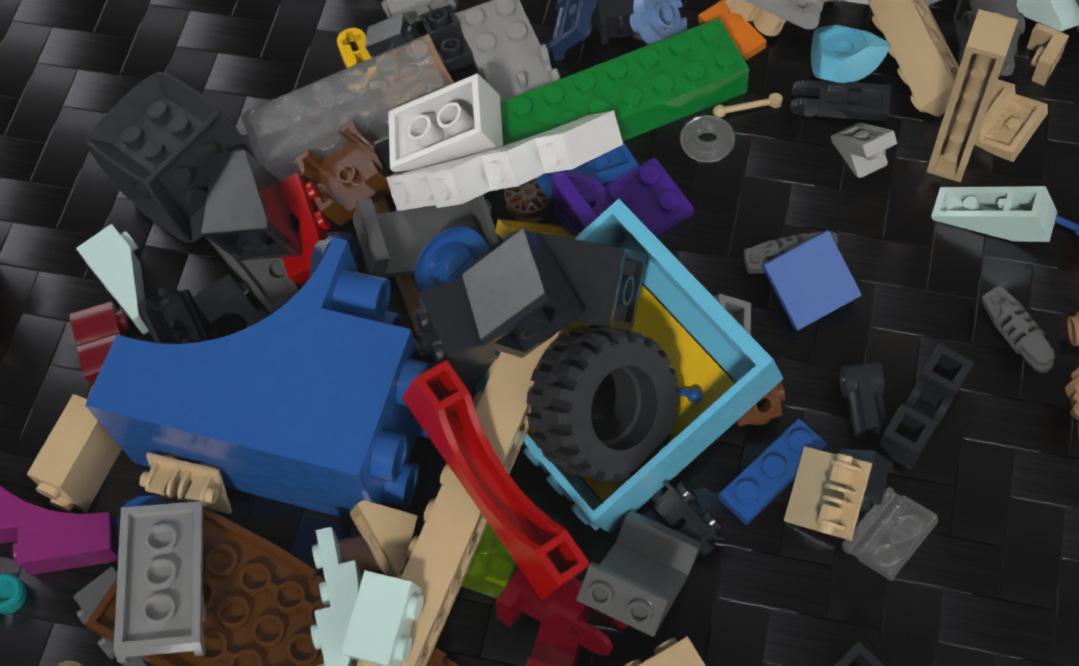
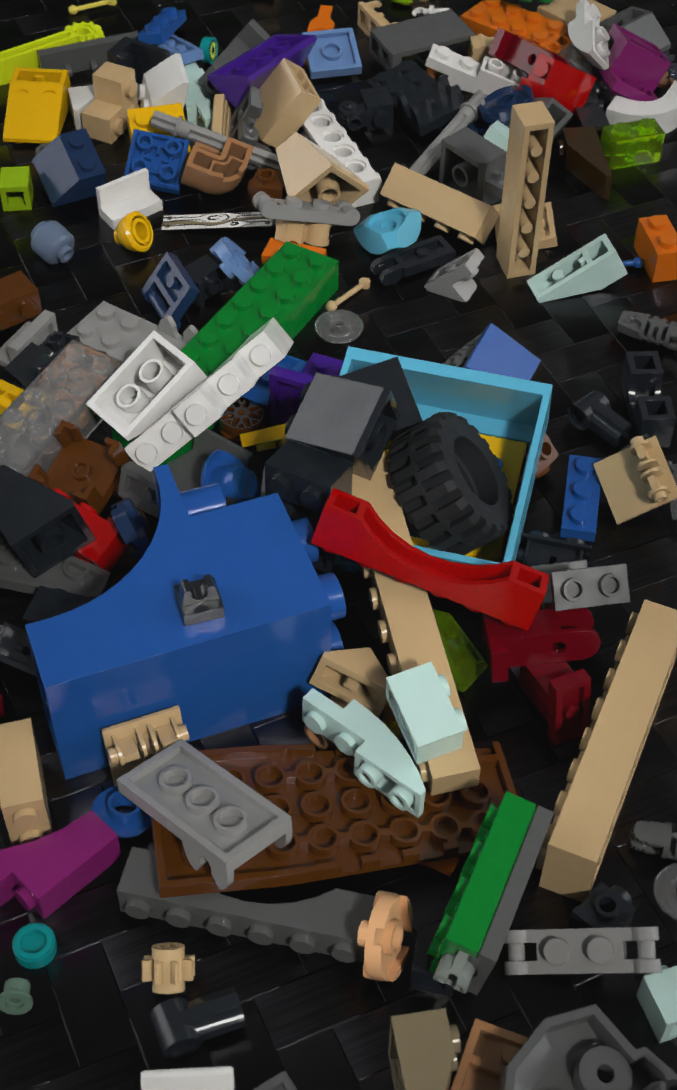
camera: 45 degrees left, 15 degrees down
none -> black tile [174,574,225,626]

